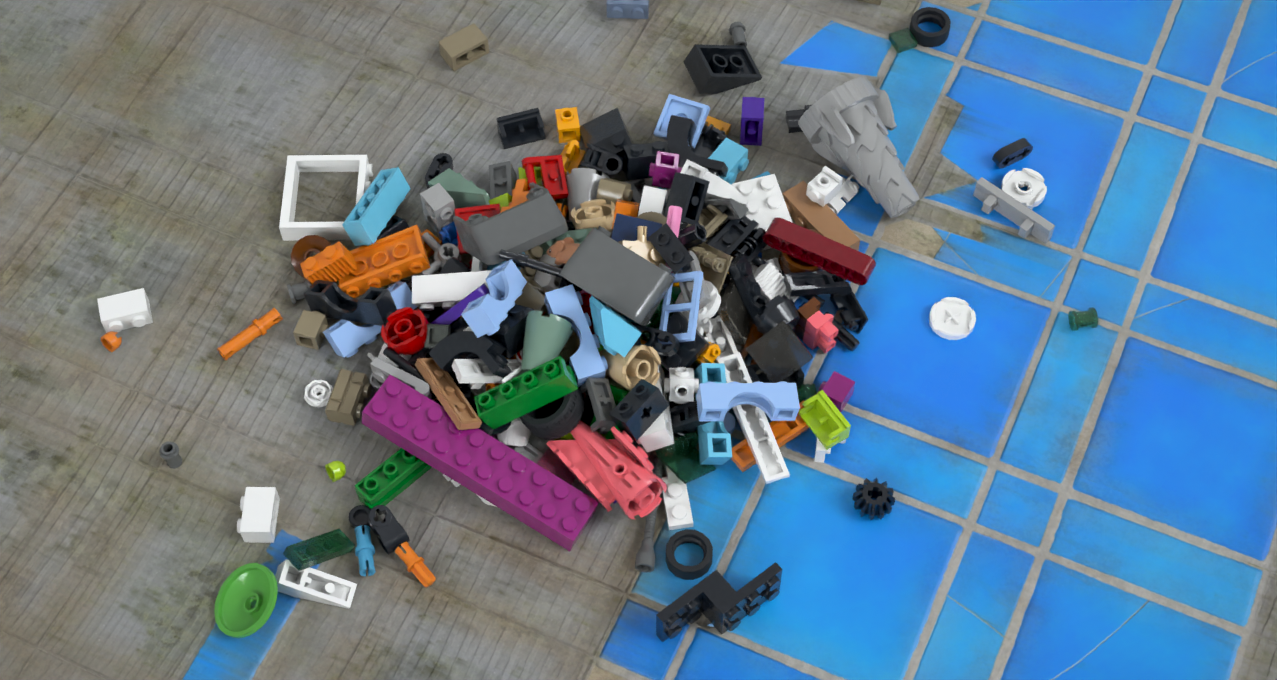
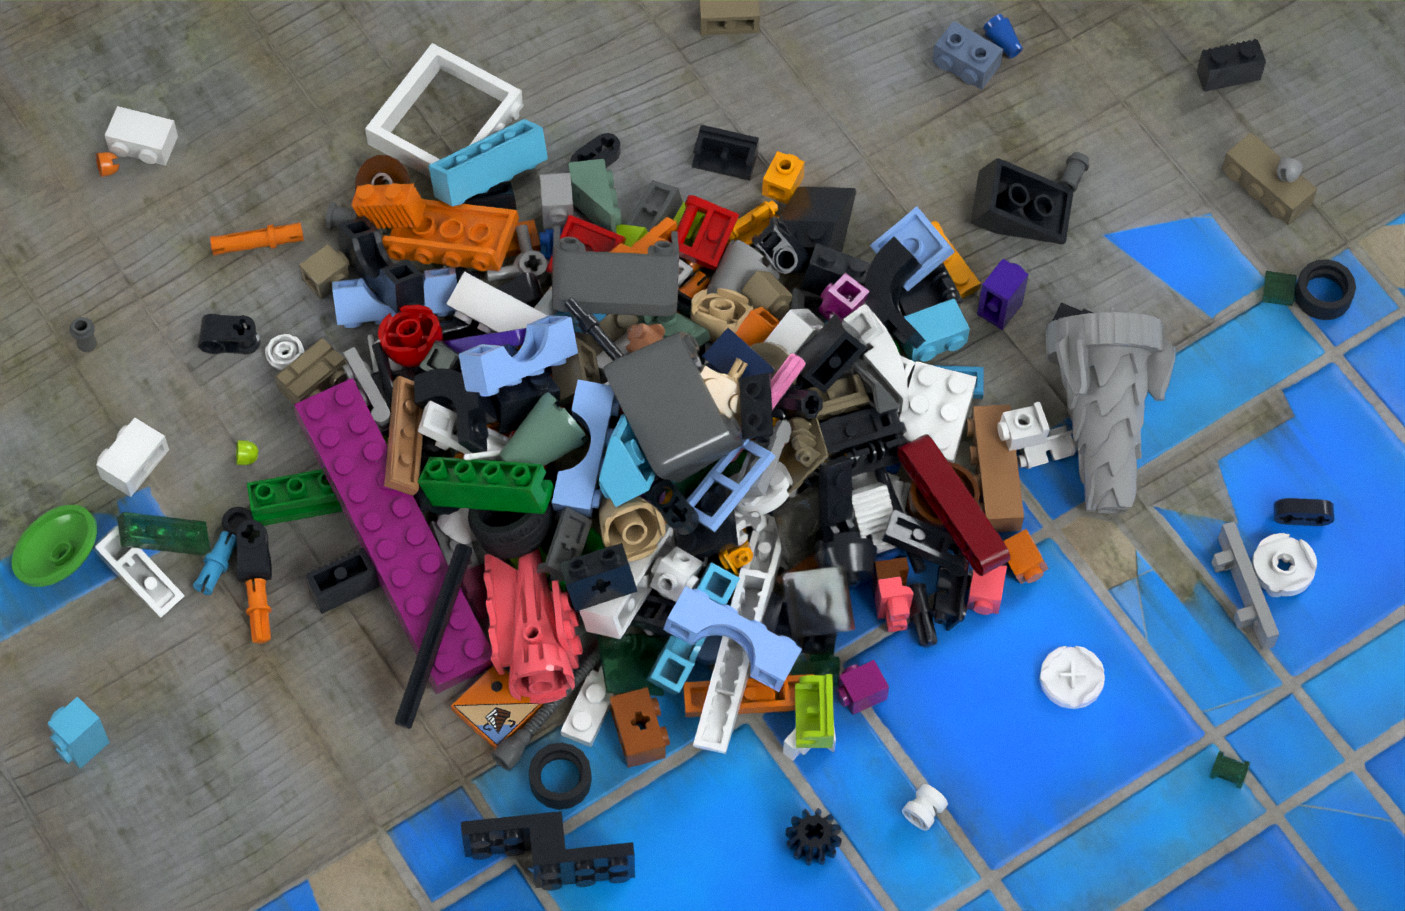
camera: 30 degrees right, 5 degrees up
none -> black piece [198,314,260,355]
none -> black brick [306,548,379,614]
none -> black axle [395,544,472,729]
none -> tile [451,665,543,749]
none -> dark orange brick [610,687,670,768]
none -> white wheel [902,784,948,831]
none -> coral brick [967,565,1007,615]
none -> orange brick [1003,529,1049,584]

